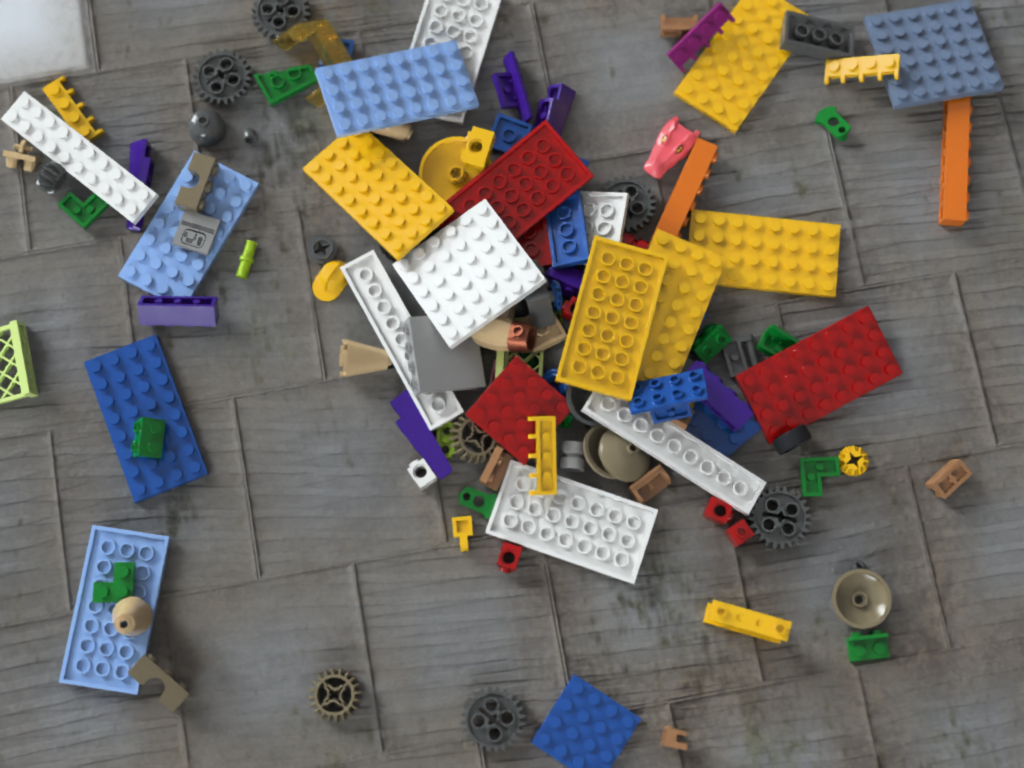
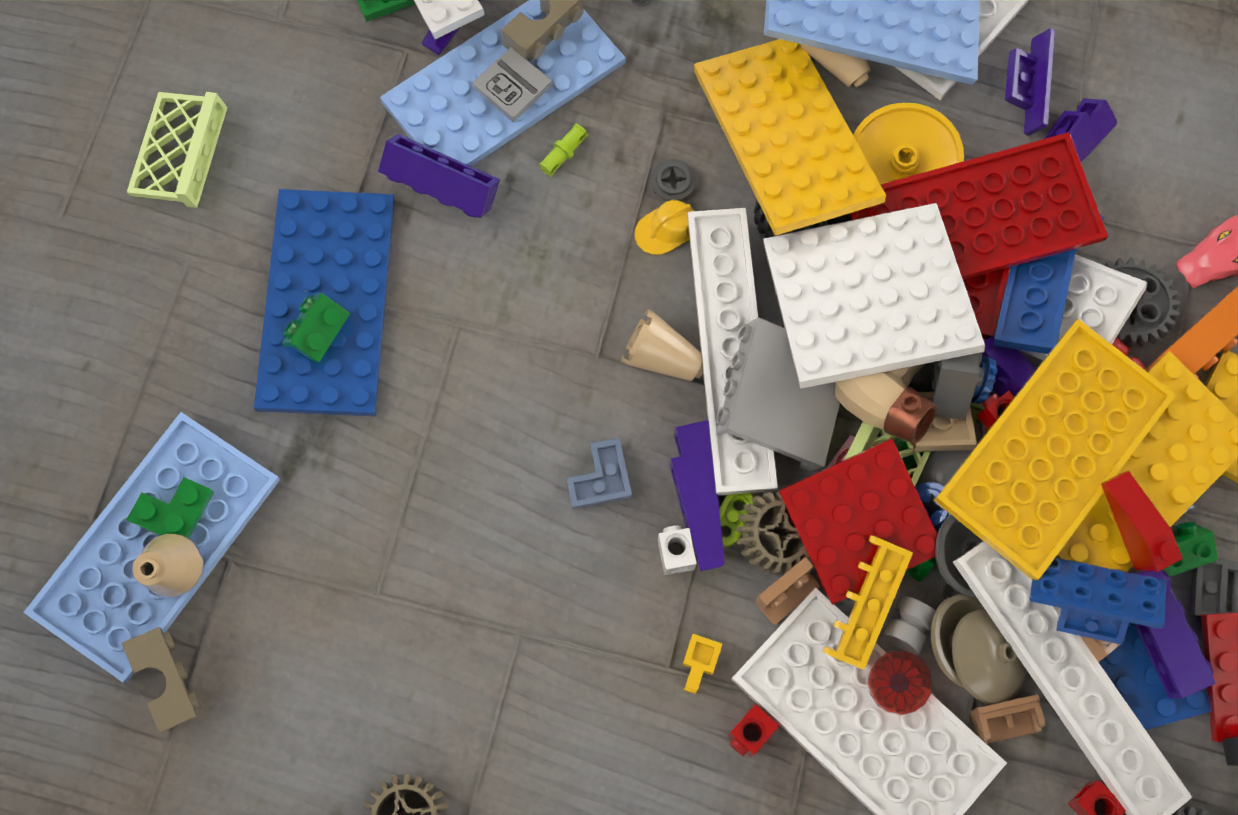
camera: 20 degrees right, 5 degrees down
green piece [458,486,497,520] -> none
yellow brick [460,126,496,171] -> none
blue plate [491,113,533,154] -> none
none -> sand blue plate [566,438,632,510]
none -> clear red tile [867,651,932,715]
none -> red slope [1101,471,1183,572]

